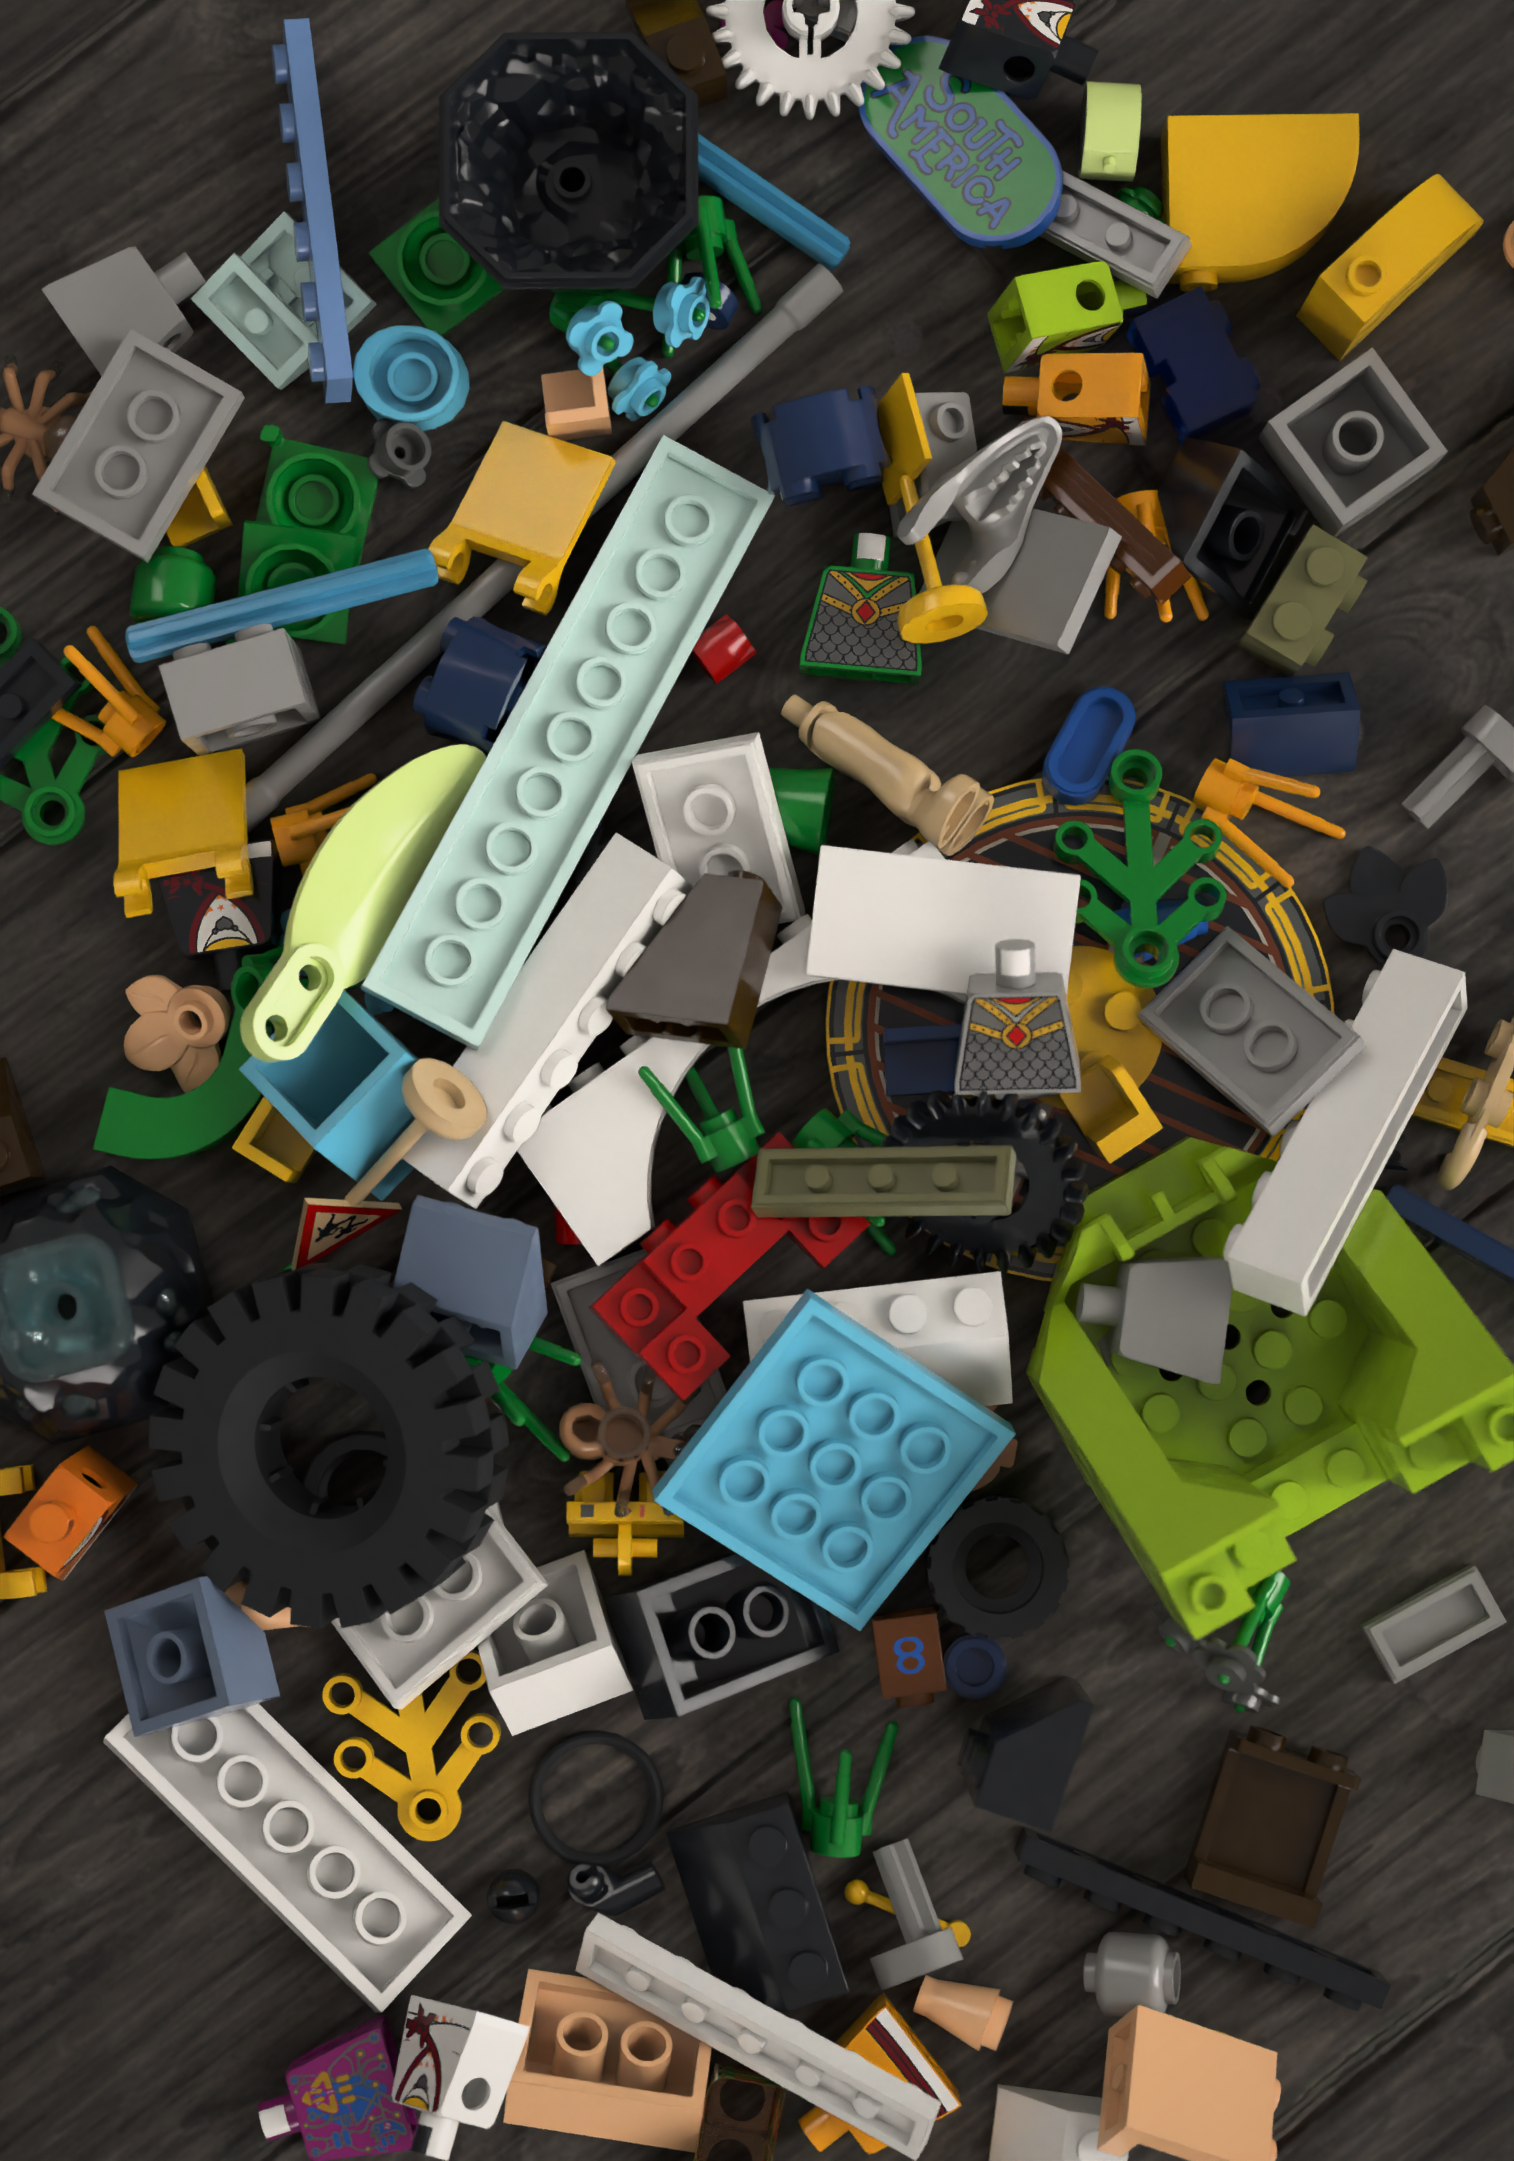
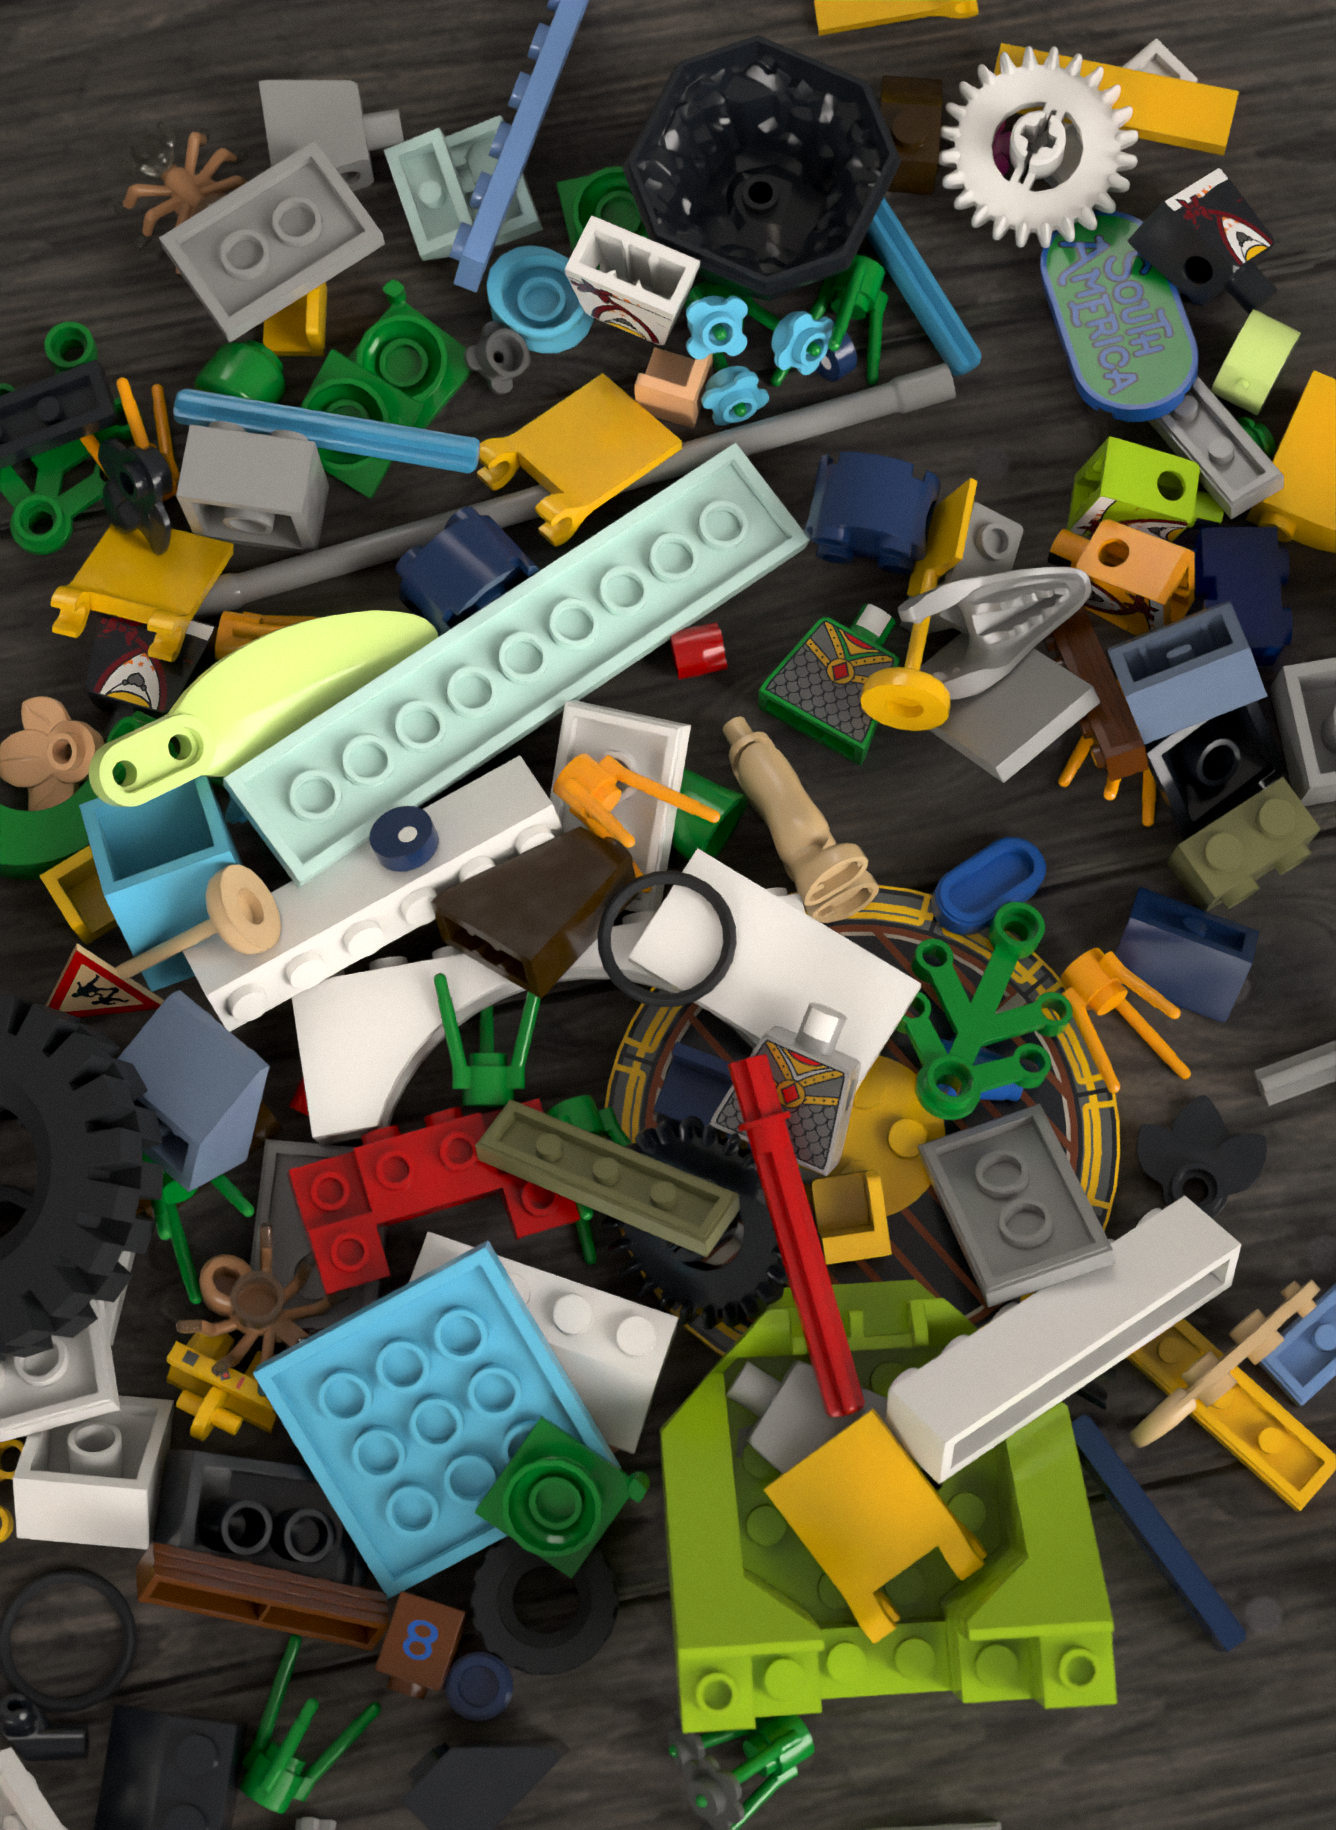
camera: 25 degrees right, 10 degrees down
none -> black plate [98,438,173,556]
none -> reddish brown piece [136,1542,390,1651]
none -> dark blue tile [369,806,439,872]
none -> green hat [474,1415,650,1579]
none -> light orange plant [553,753,720,893]
none -> white torso [565,215,700,345]
none -> black tyre [597,871,737,1007]
none -> red axle [727,1054,865,1417]
none -> yellow flag [764,1408,988,1644]
none -> sand blue slope [1108,600,1267,744]

